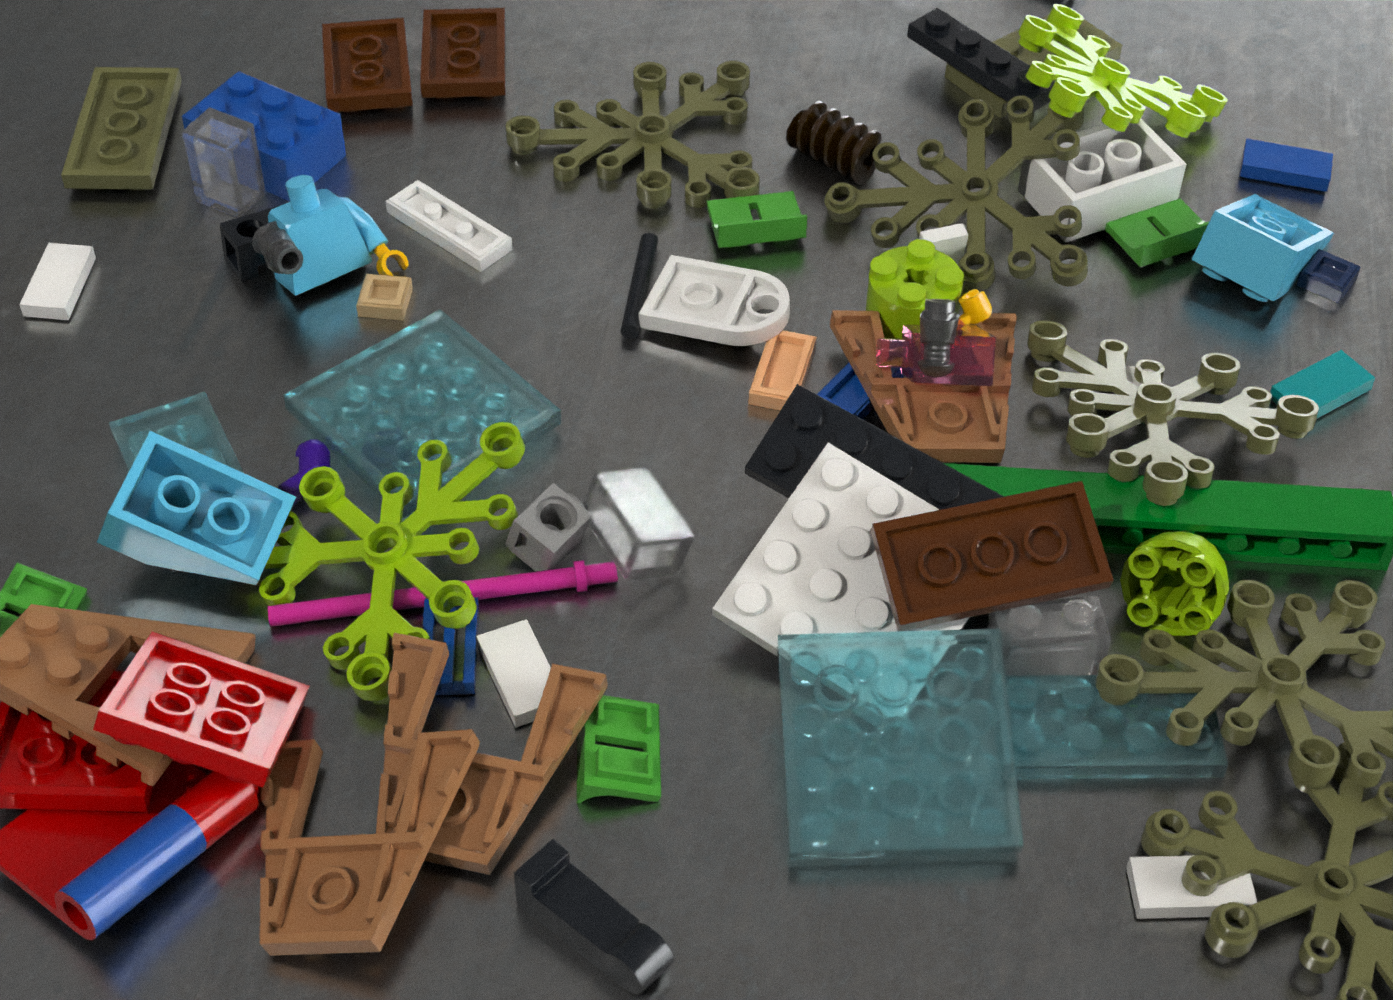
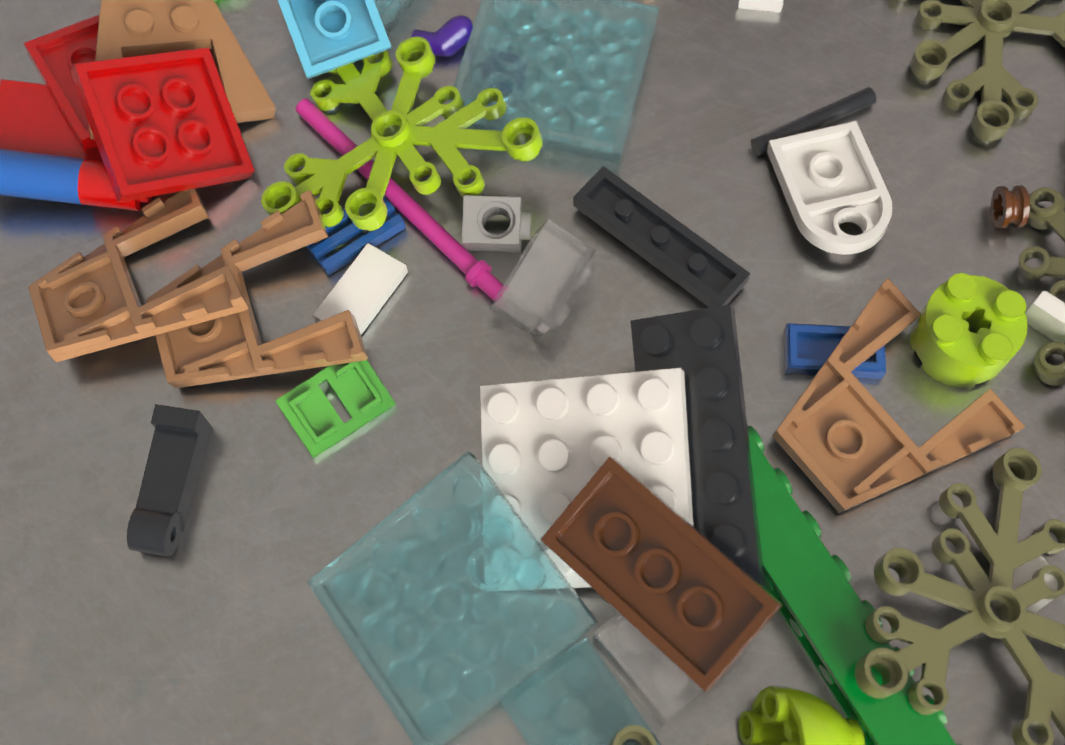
camera: 60 degrees right, 20 degrees up
bright green piece [707,191,807,248] -> none
light nougat tile [748,330,817,411] -> none
torso [876,289,996,386] -> none
none -> black plate [573,166,750,308]
none -> reddish brown bush [991,185,1030,229]

